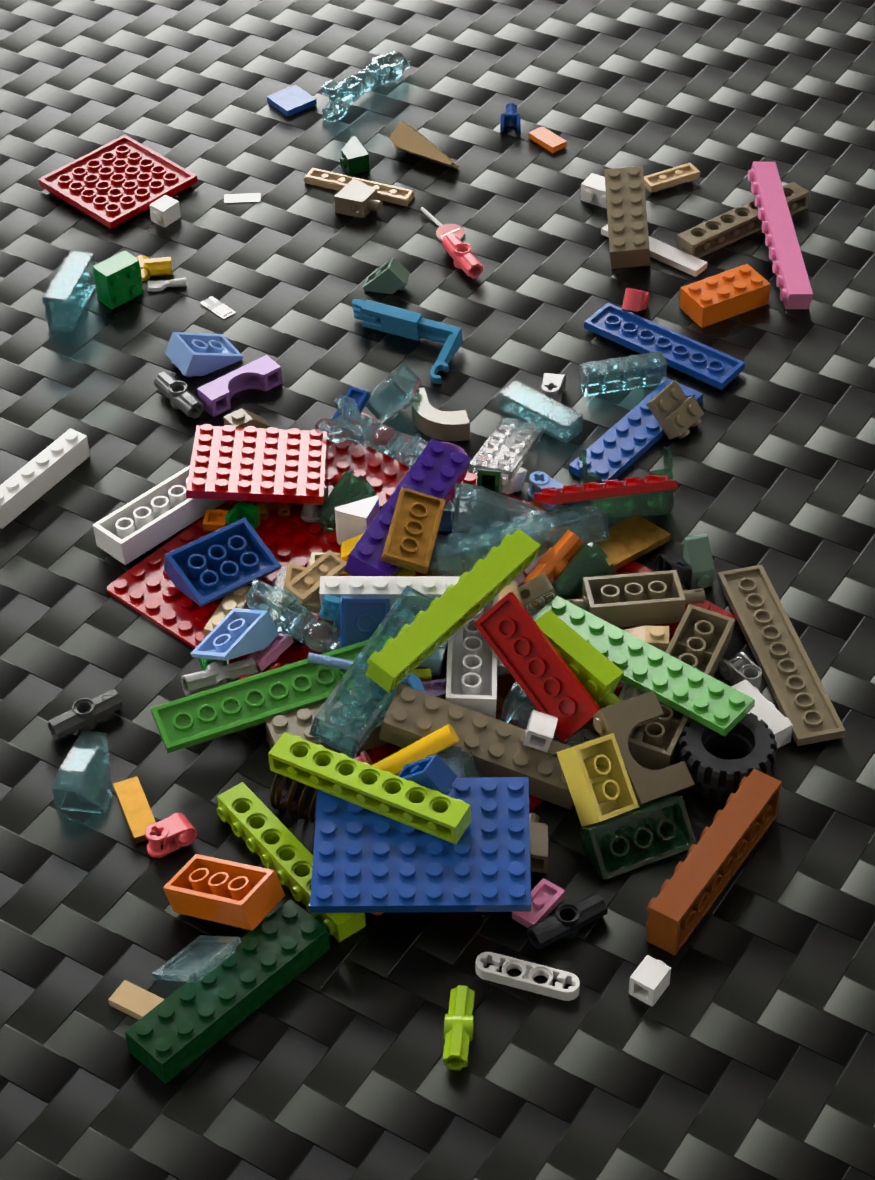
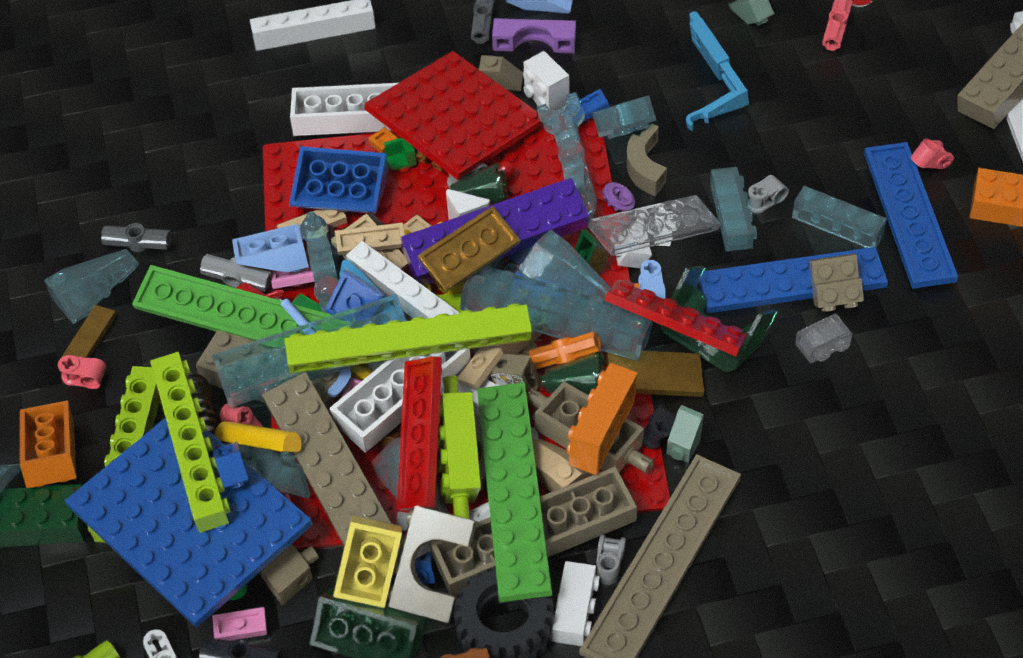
camera: 45 degrees right, 10 degrees up
white arch [523,710,558,752] -> none
none -> white brick [523,51,569,115]
none -> orange brick [567,363,638,475]
none -> clear brick [795,313,852,363]

